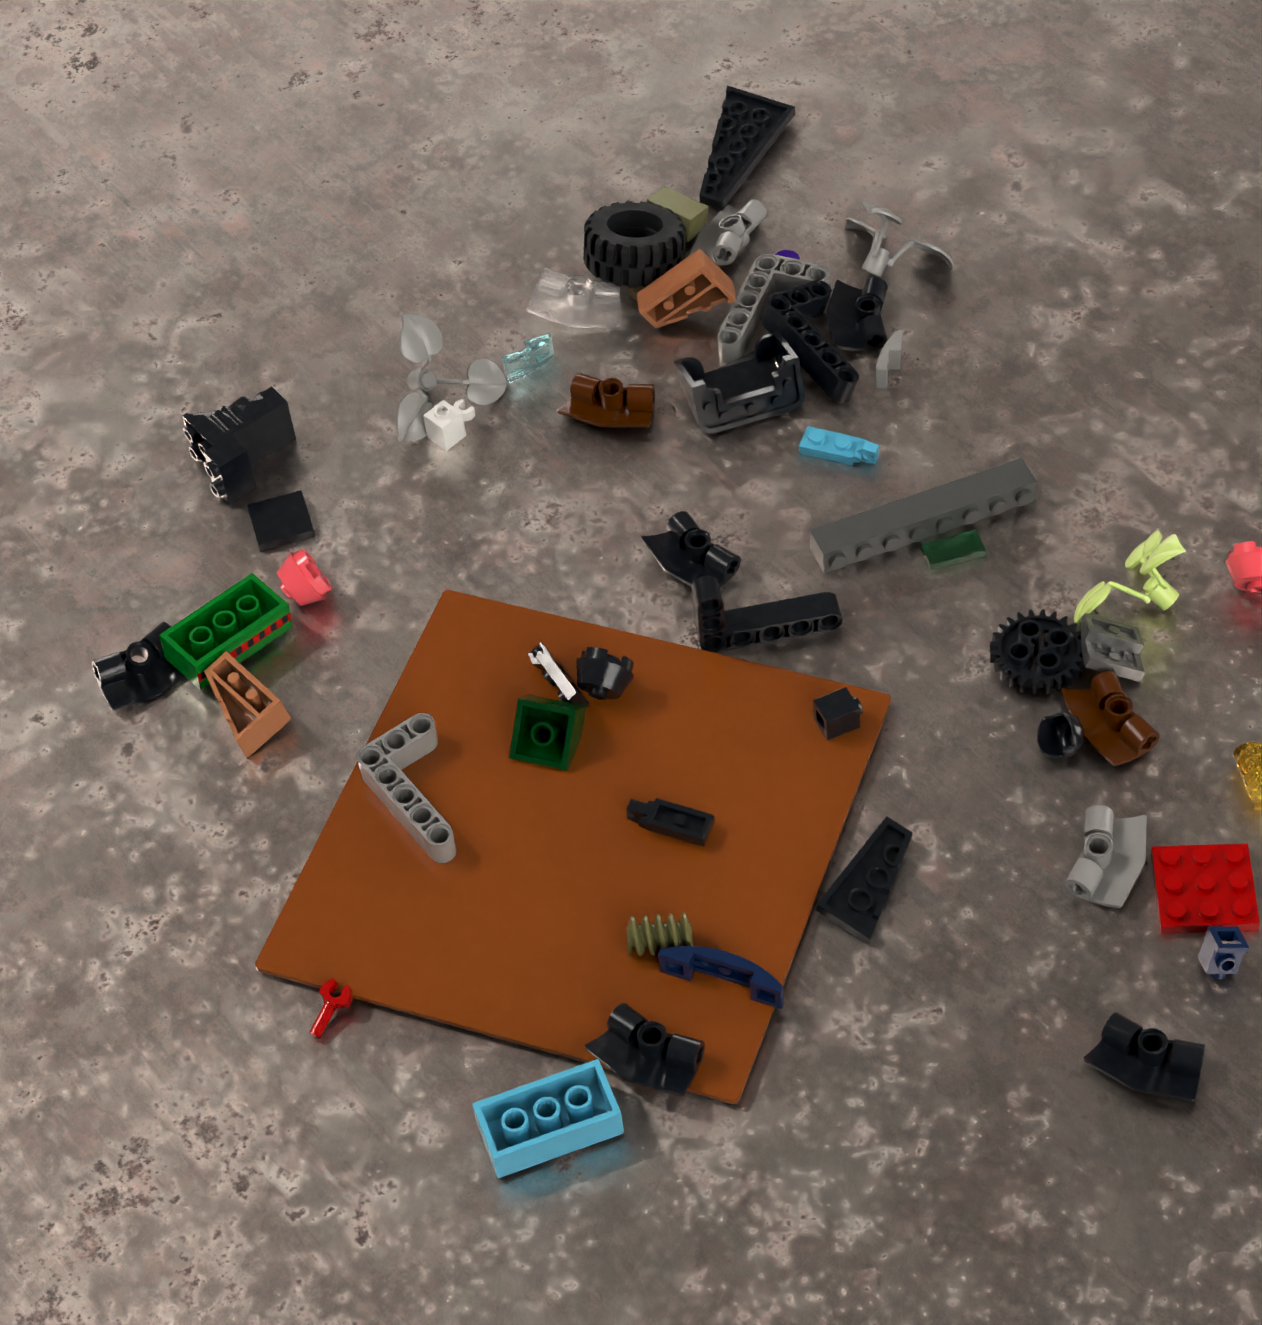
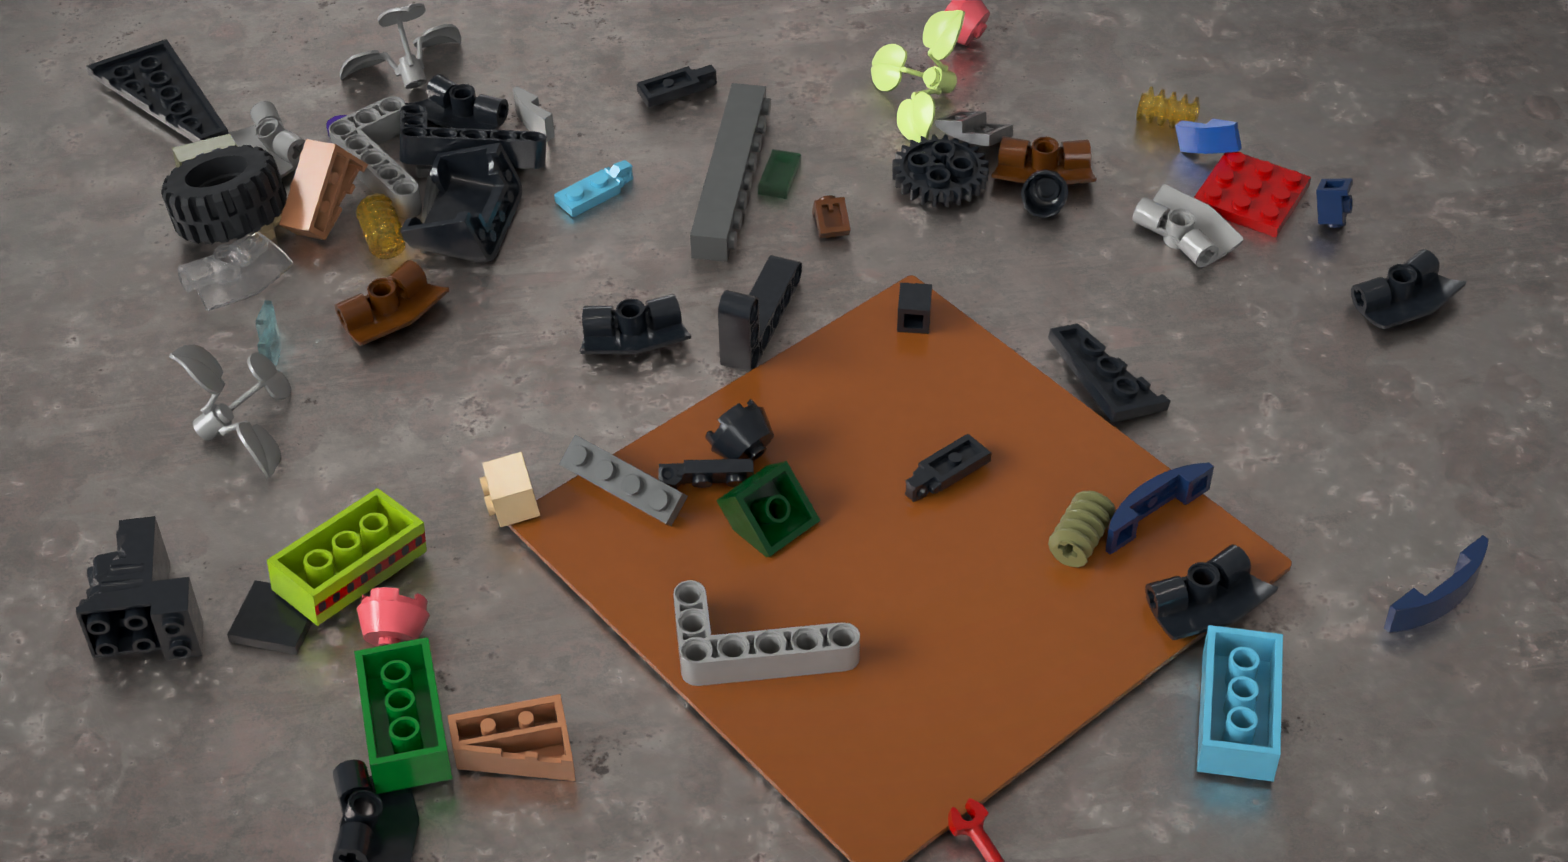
camera: 65 degrees left, 5 degrees down
white brick [423,399,475,451] -> none
none -> lime brick [267,488,427,626]
none -> clear yellow piece [356,193,406,259]
none -> tan brick [479,451,540,528]
none -> plate [559,435,688,526]
none -> black hinge [637,65,717,108]
none -> reddish brown bracket [812,195,851,239]
none -> blue slope [1175,118,1242,154]
none -> dark blue slope [1384,535,1489,633]

